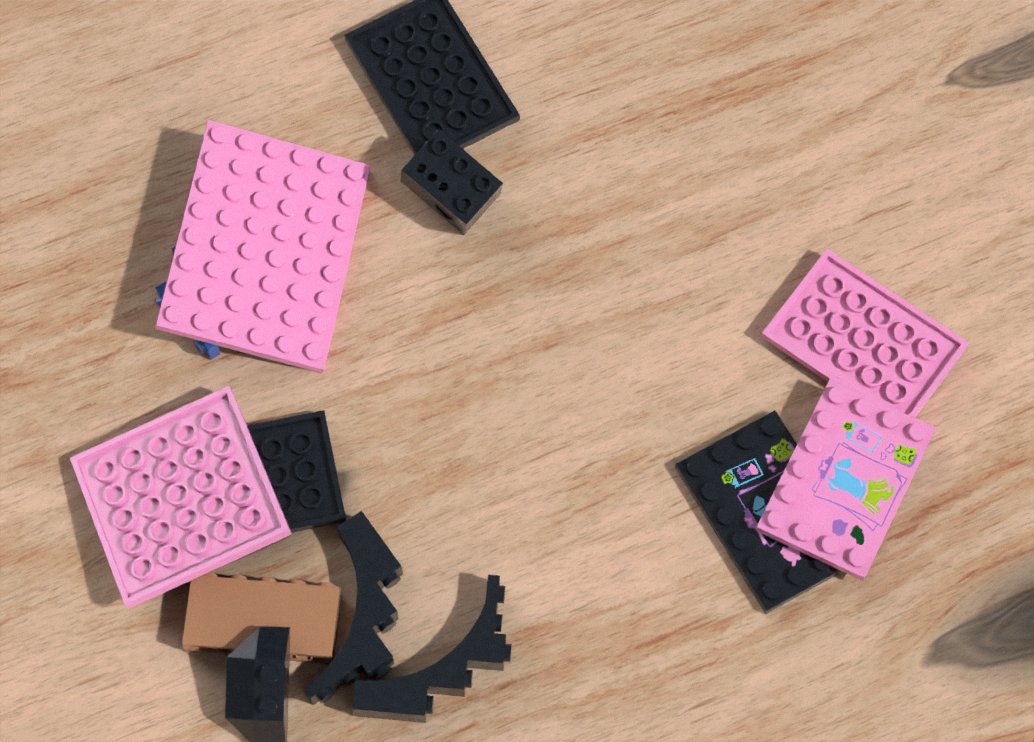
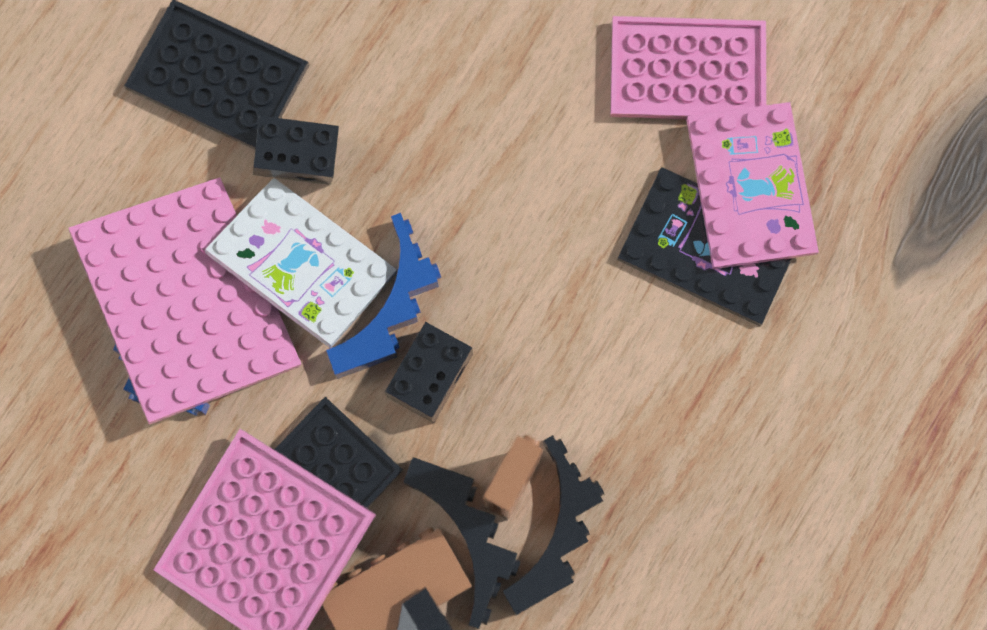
camera: 35 degrees left, 10 degrees up
none -> white plate [205,178,397,349]
none -> blue arch [326,213,442,379]
none -> black piece [385,321,473,423]
none -> nougat brick [483,434,543,520]

